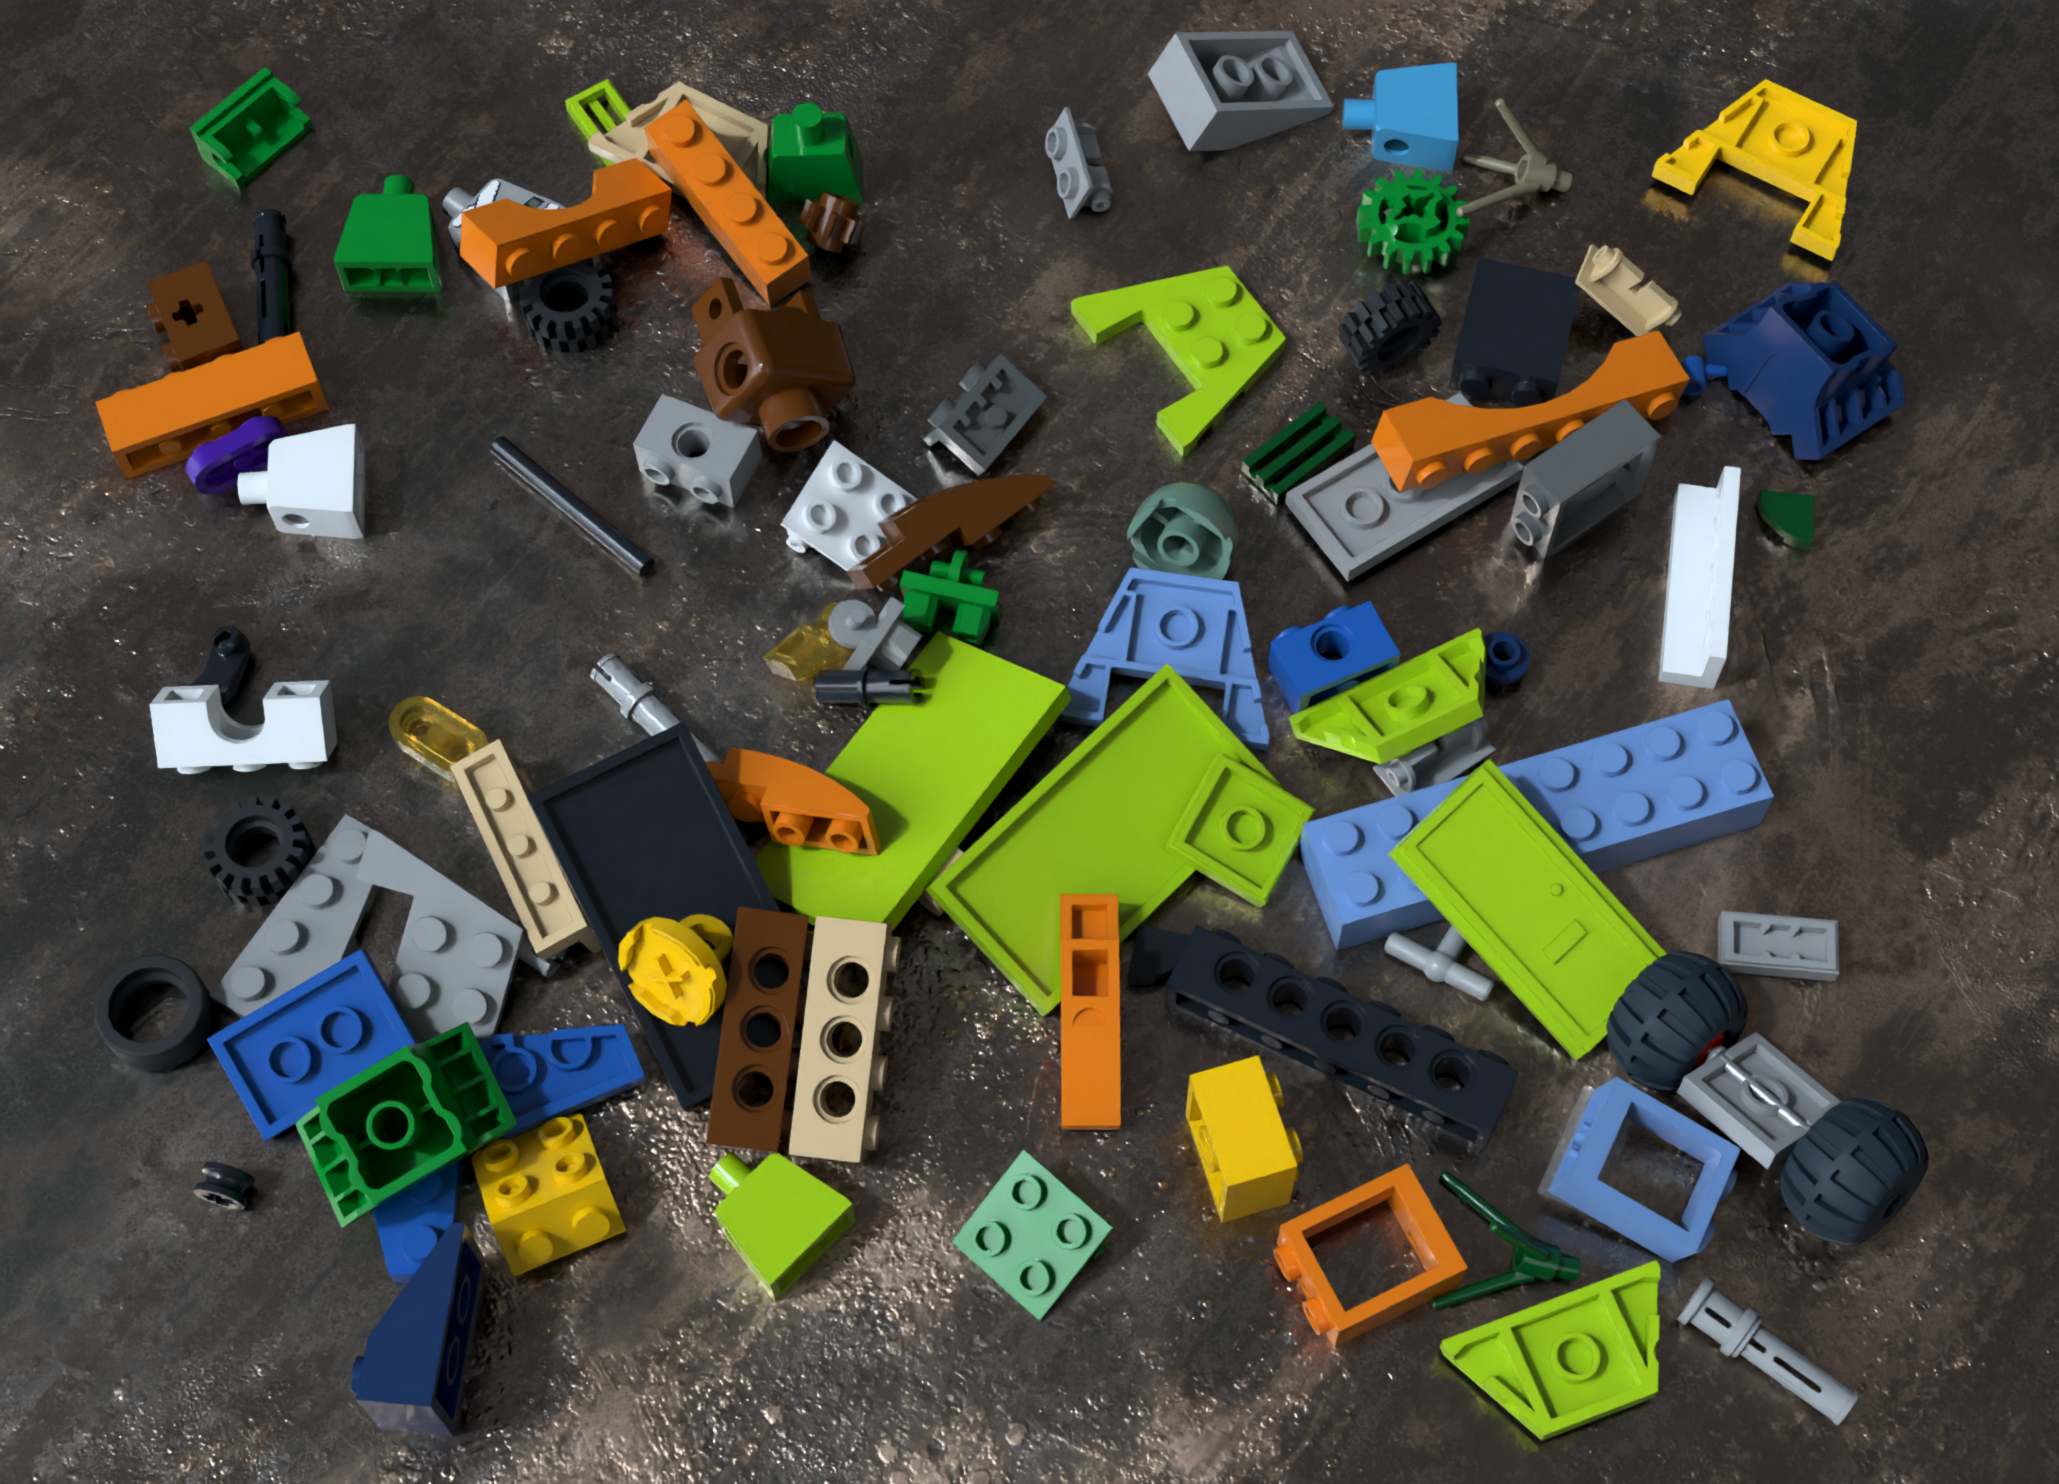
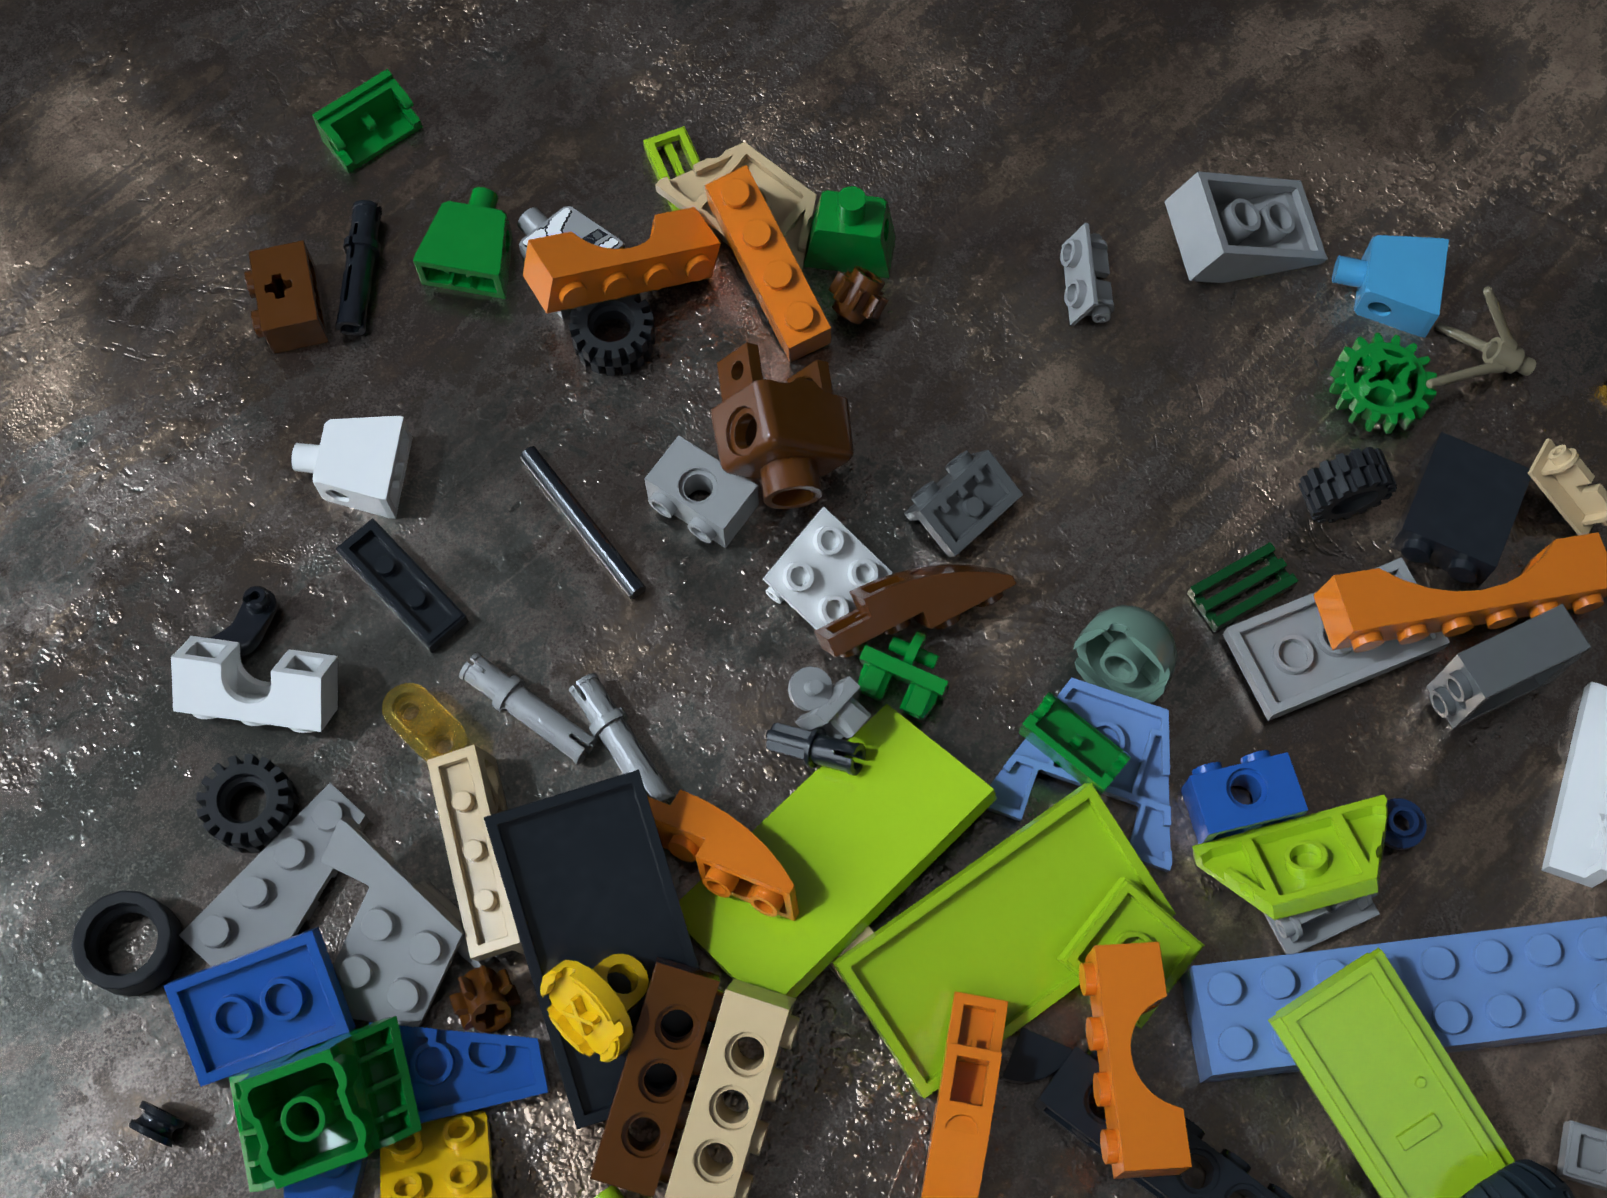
camera: 10 degrees right, 5 degrees up
orange brick [95,332,329,480] -> none
dark purple plate [185,416,290,494] -> none
clear yellow plate [762,601,840,682] -> none
lime wing [1071,265,1286,458] -> none
light grey piece [1384,925,1495,1001] -> none
none -> black tile [335,518,469,653]
none -> reddish brown gear [449,965,521,1034]
none -> light grey pin [459,652,597,765]
none -> green hinge [1019,692,1131,796]
none -> orange arch [1079,942,1192,1179]

